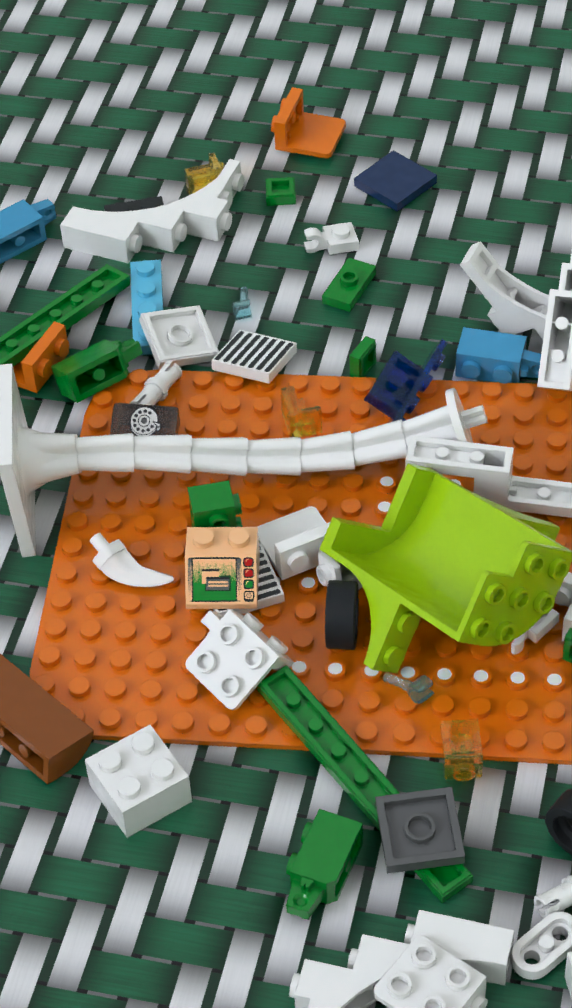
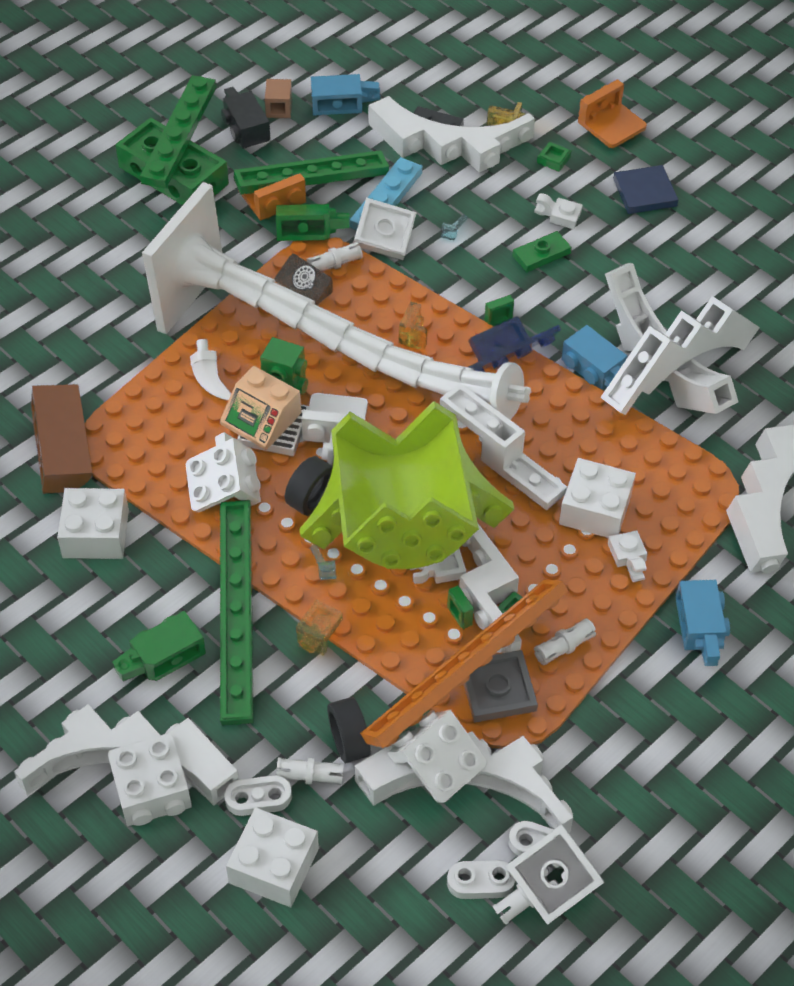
camera: 30 degrees right, 5 degrees up
tile [211,330,297,384] -> none
dark grey plate [375,787,465,874] -> none

